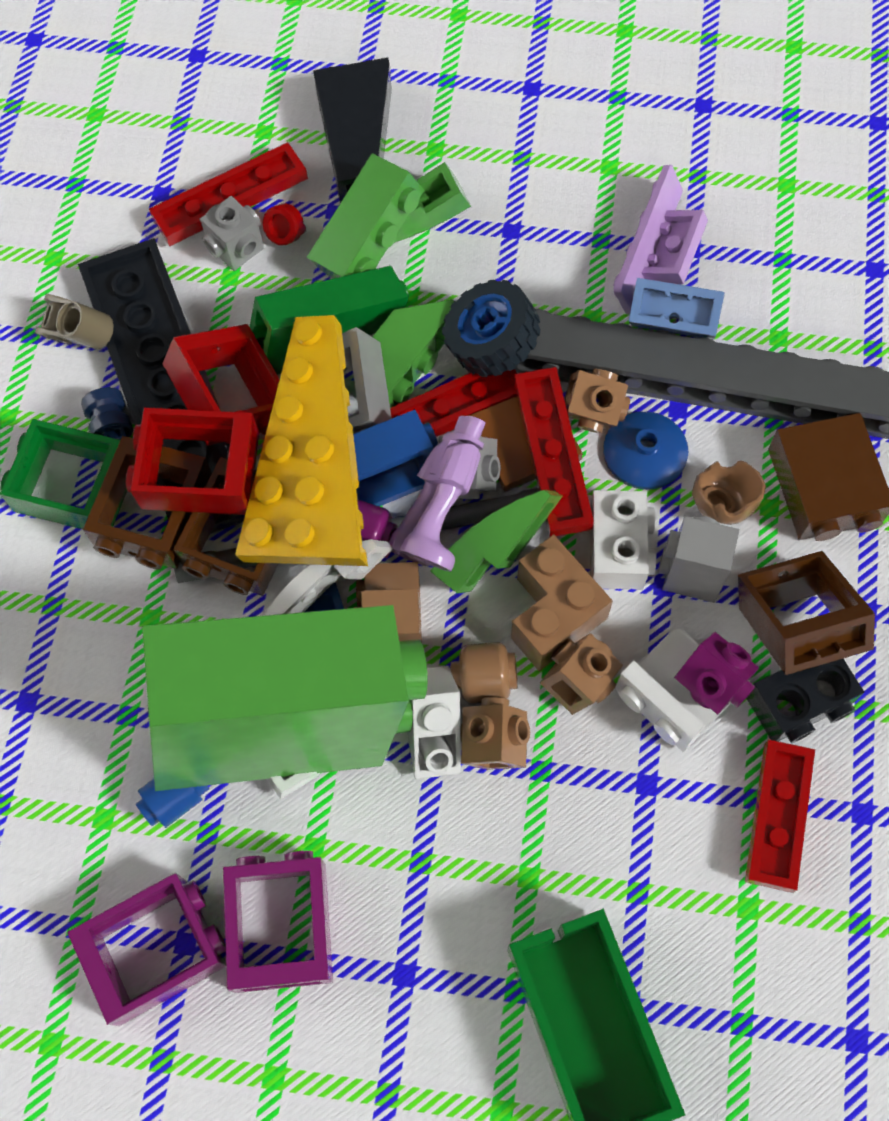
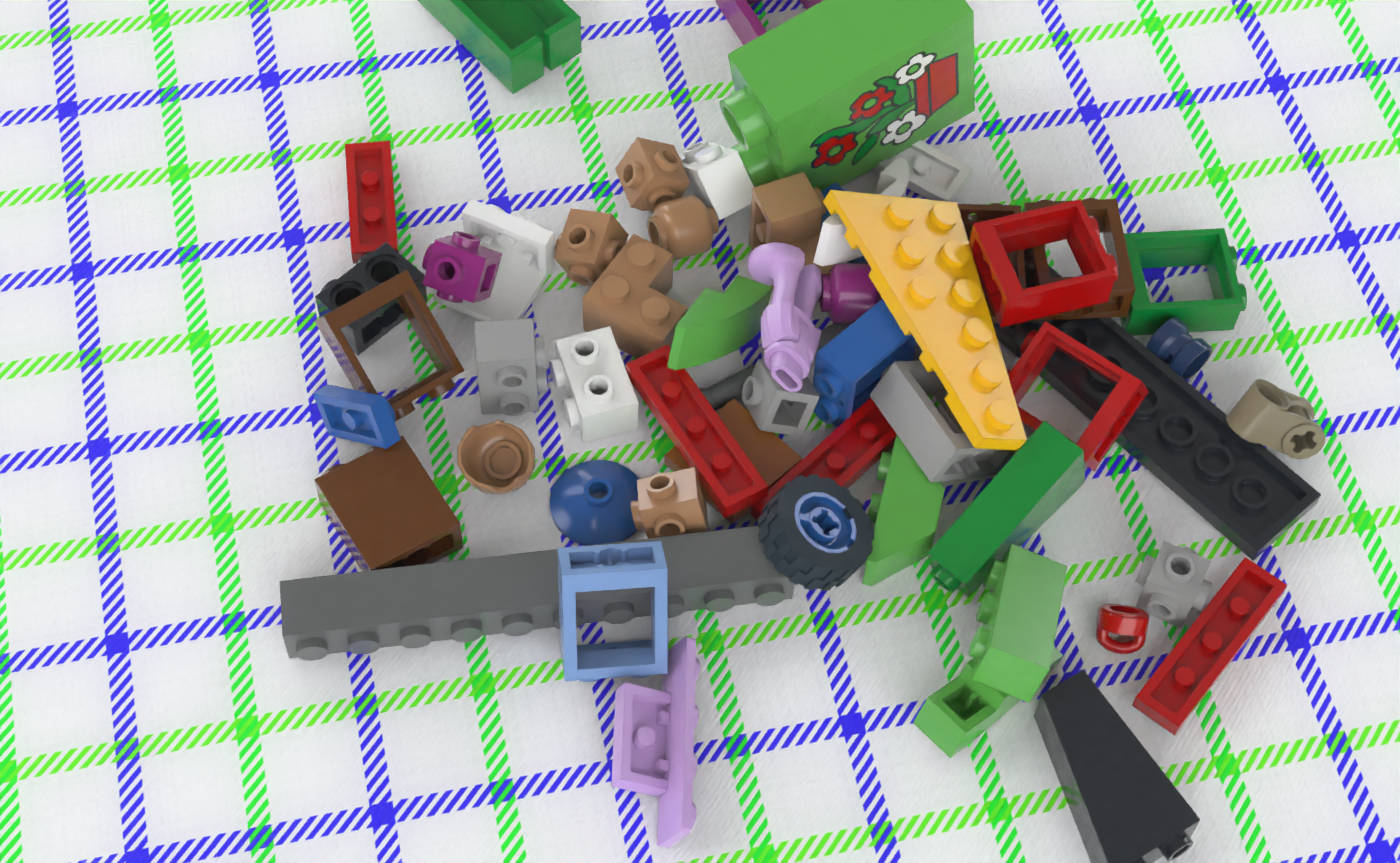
camera: 155 degrees right, 10 degrees down
none -> blue plate [313,384,401,449]

